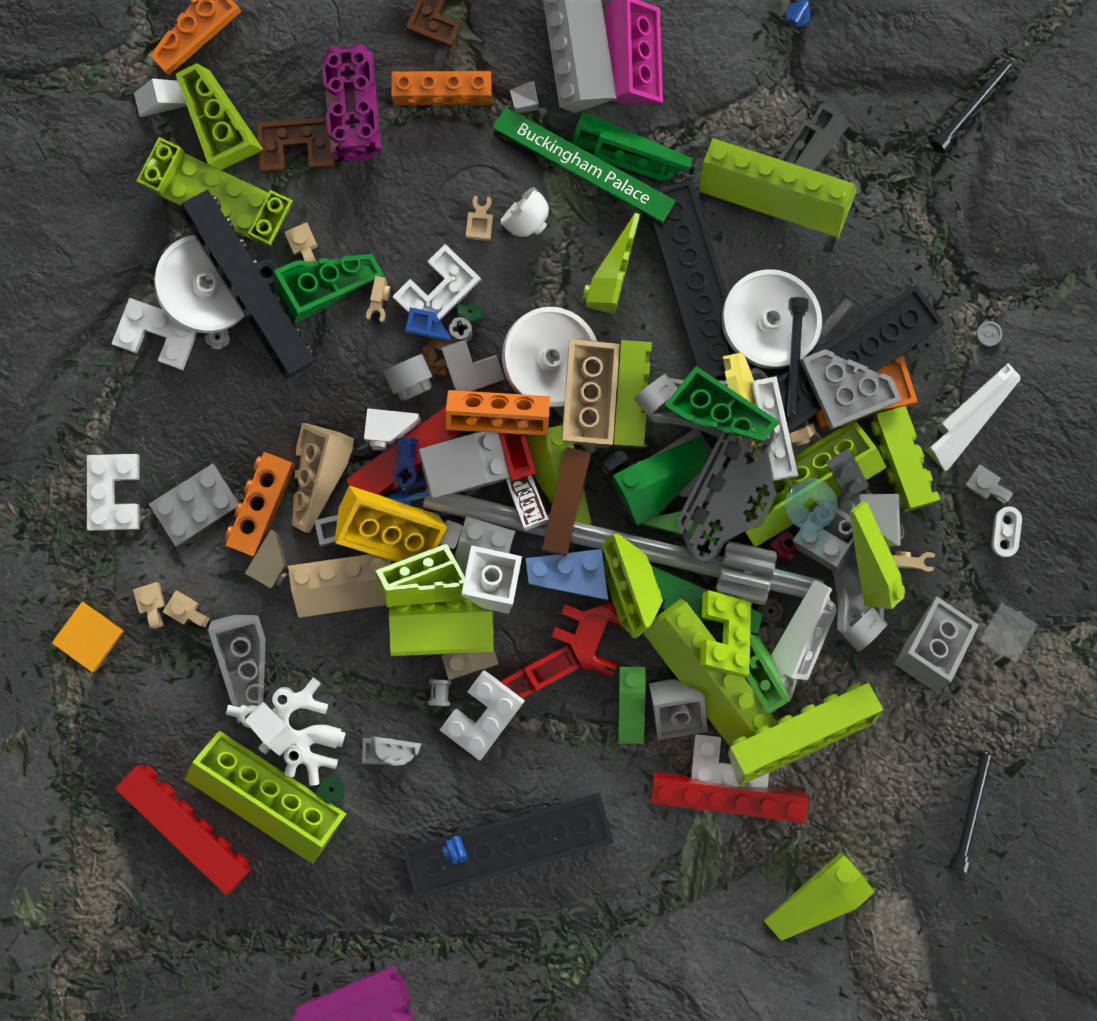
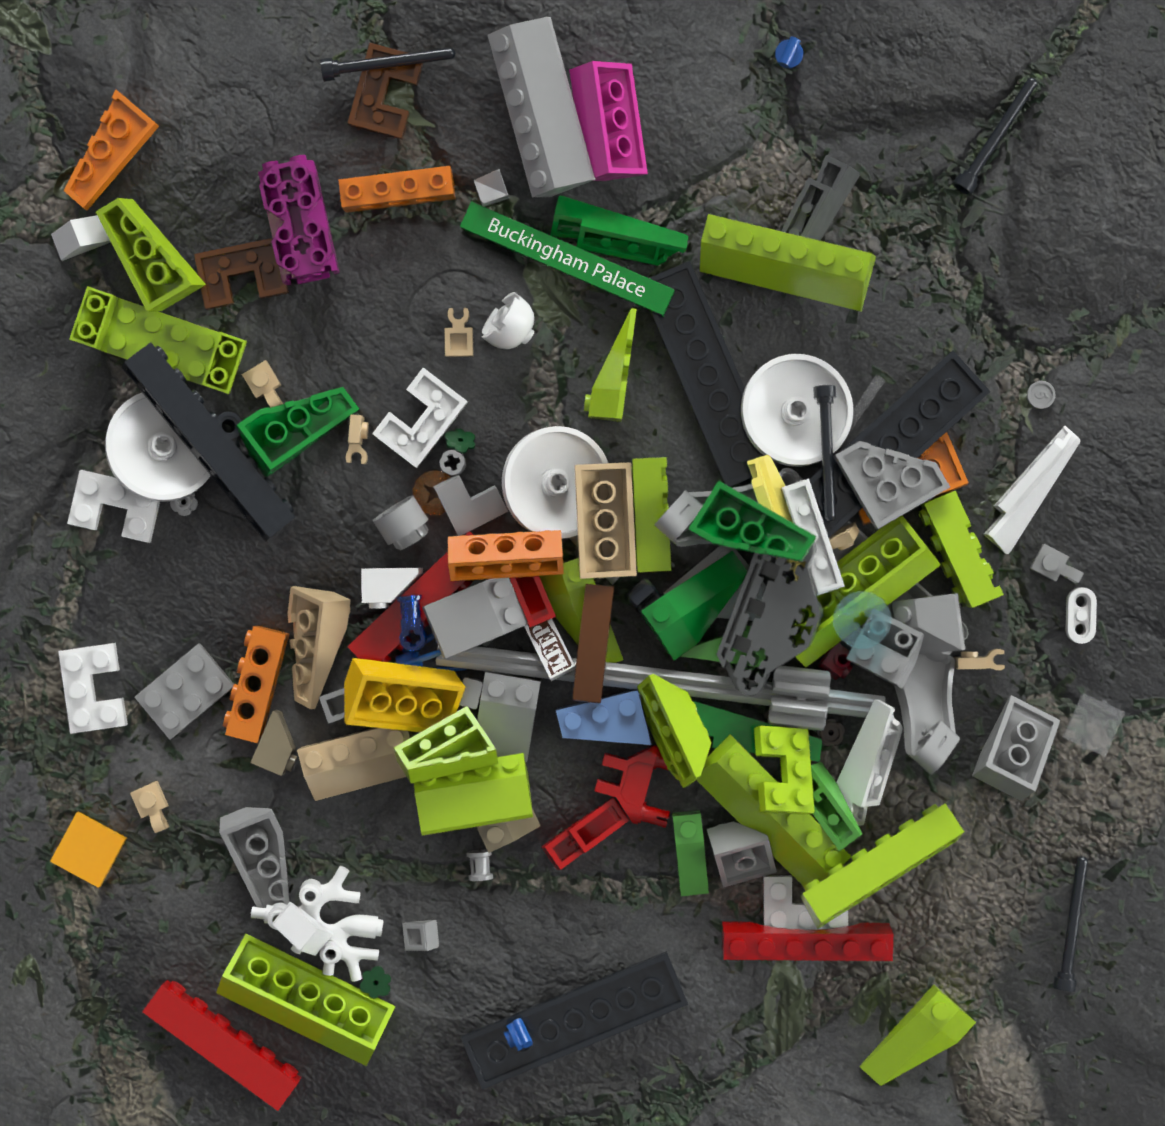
camera: 15 degrees left, 5 degrees up
tan plate [163,590,210,627] -> none
light grey tile [371,736,421,766] -> none
blue tile [405,307,451,342] -> none
white plate [440,670,525,760] -> none
white slope [461,546,522,614] -> none
dark grey plate [826,449,869,500] -> none
lime wedge [850,501,905,609] -> none

